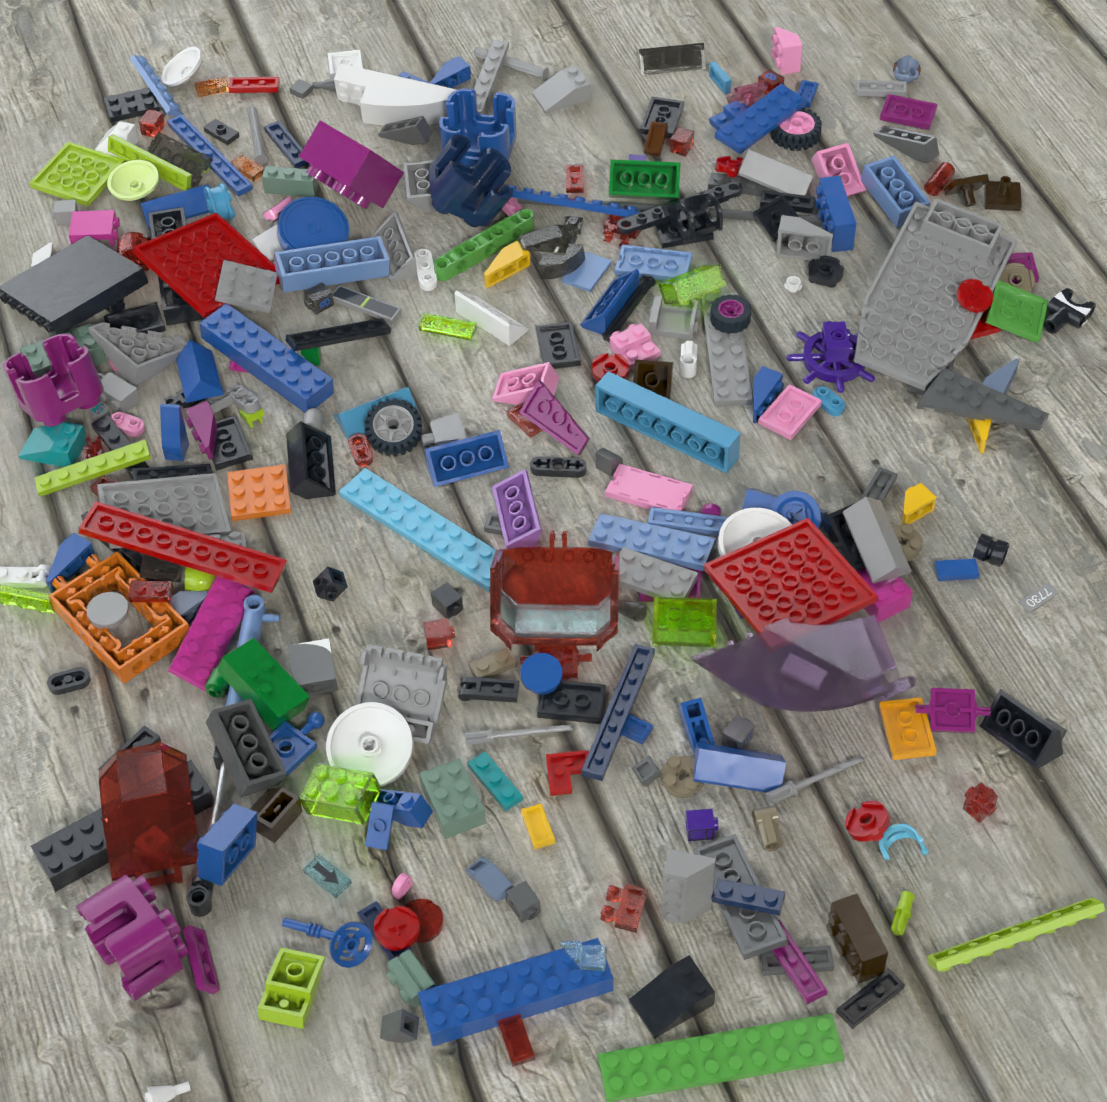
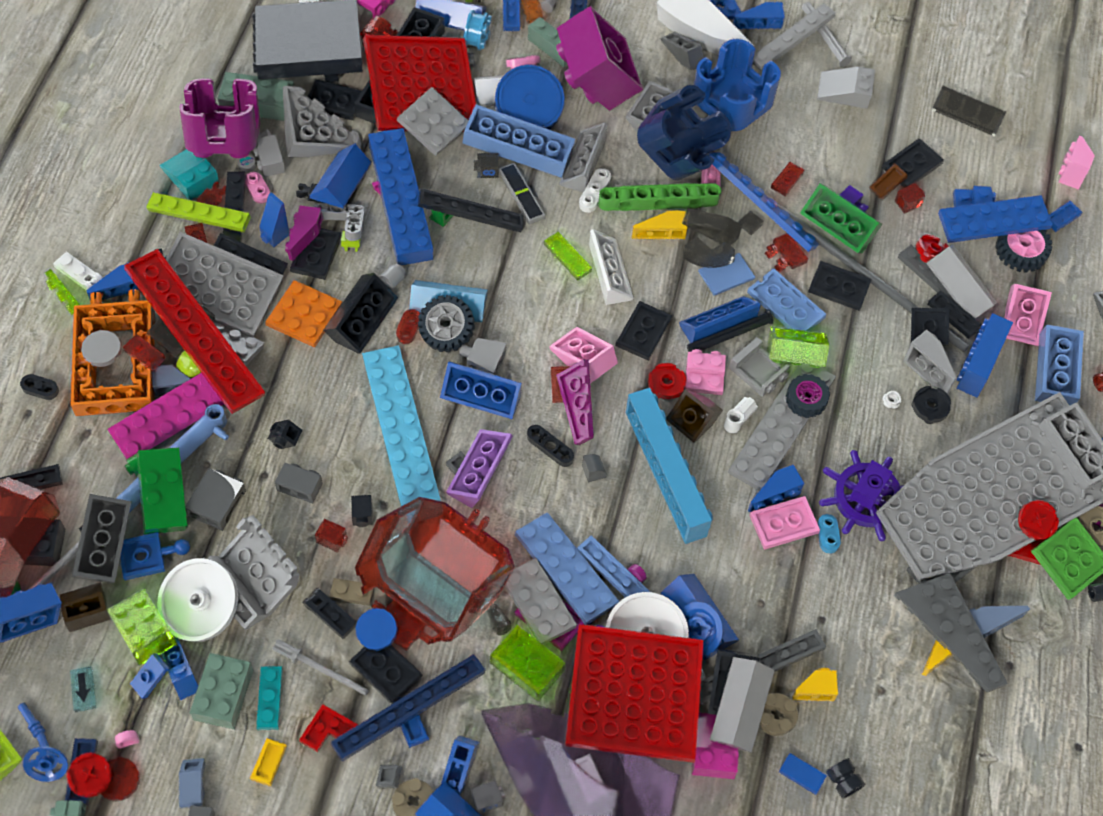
camera: 30 degrees right, 10 degrees up
bright pink piece [605,464,693,511] -> none
black piece [617,182,743,241] -> none
dark azure plate [709,61,731,95] -> none
clear pink tile [727,81,768,109] -> none
clear red brick [758,69,785,94] -> none
none -> dark grey brick [275,463,323,504]

